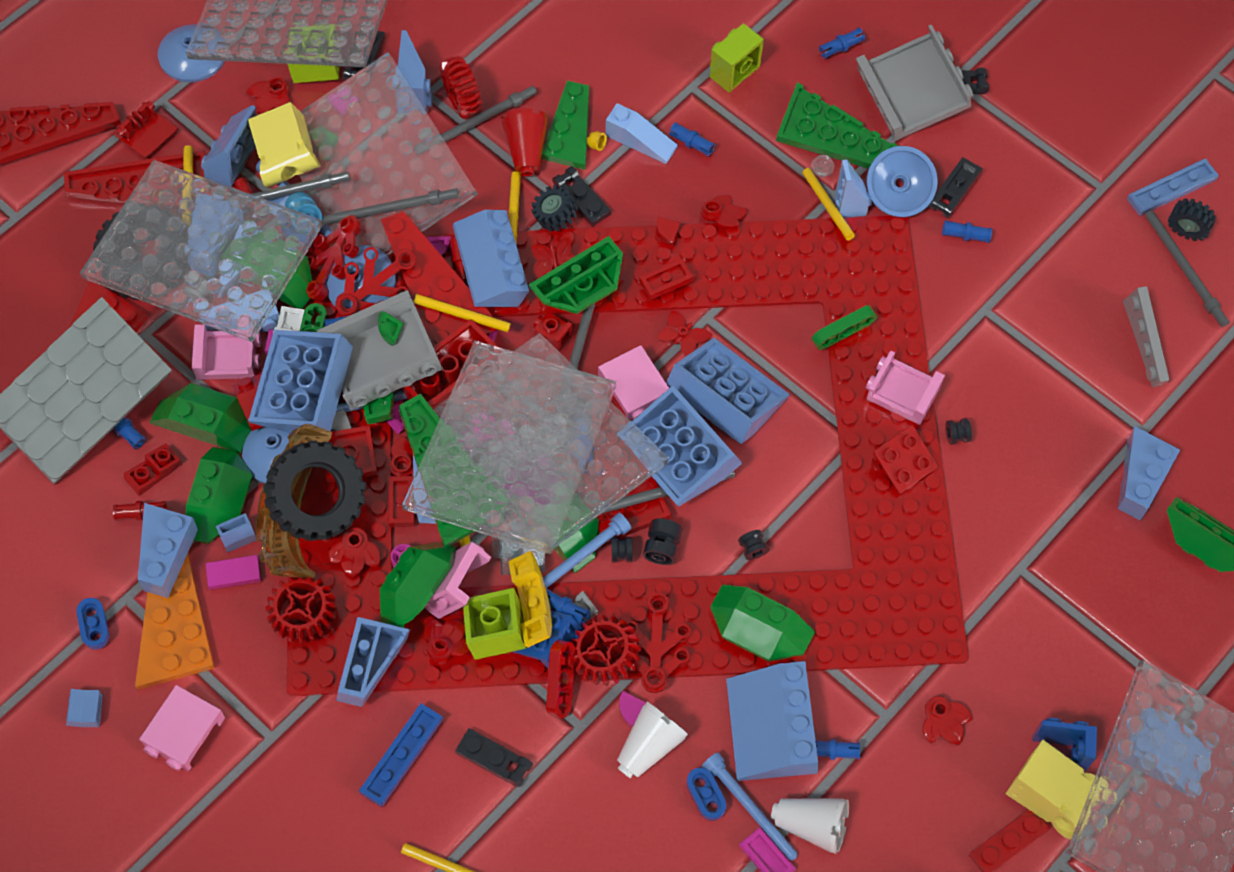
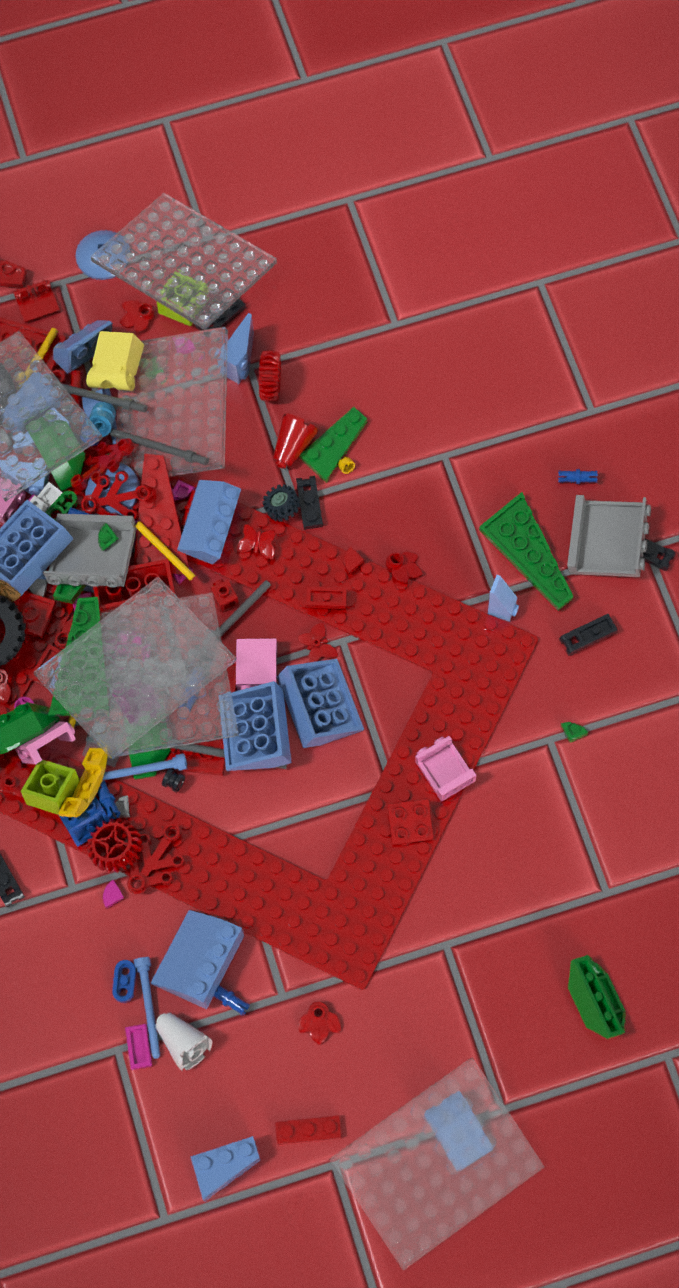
camera: 35 degrees right, 5 degrees up
dark grey bar [414,86,537,157] -> none
yellow bar [509,172,521,244] -> none
green wedge [529,236,623,314] -> none
red beam [546,640,576,718] -> none
light blue slope [606,103,677,164] -> none
white cone [617,702,688,778] -> none
black wheel [643,518,683,565] -> none
blue pin [669,122,715,157] -> none
lime brick [709,23,764,93] -> none
green wedge [710,585,815,662] -> none
black wheel [738,530,769,560] -> none
yellow bar [802,168,855,240] -> none
clear plate [811,155,834,178] -> none
green beam [811,305,877,350] -> none
medium blue dish [866,146,938,217] -> none
blue pin [942,220,992,243] -> none
black wheel [945,418,972,445] -> none
light yellow piece [1005,740,1107,840] -> none
blue bracket [1032,718,1097,773] -> none
medium blue wedge [1118,426,1180,521] -> none
light grey wing [1123,286,1169,387] -> none
none -> green tile [561,722,588,743]

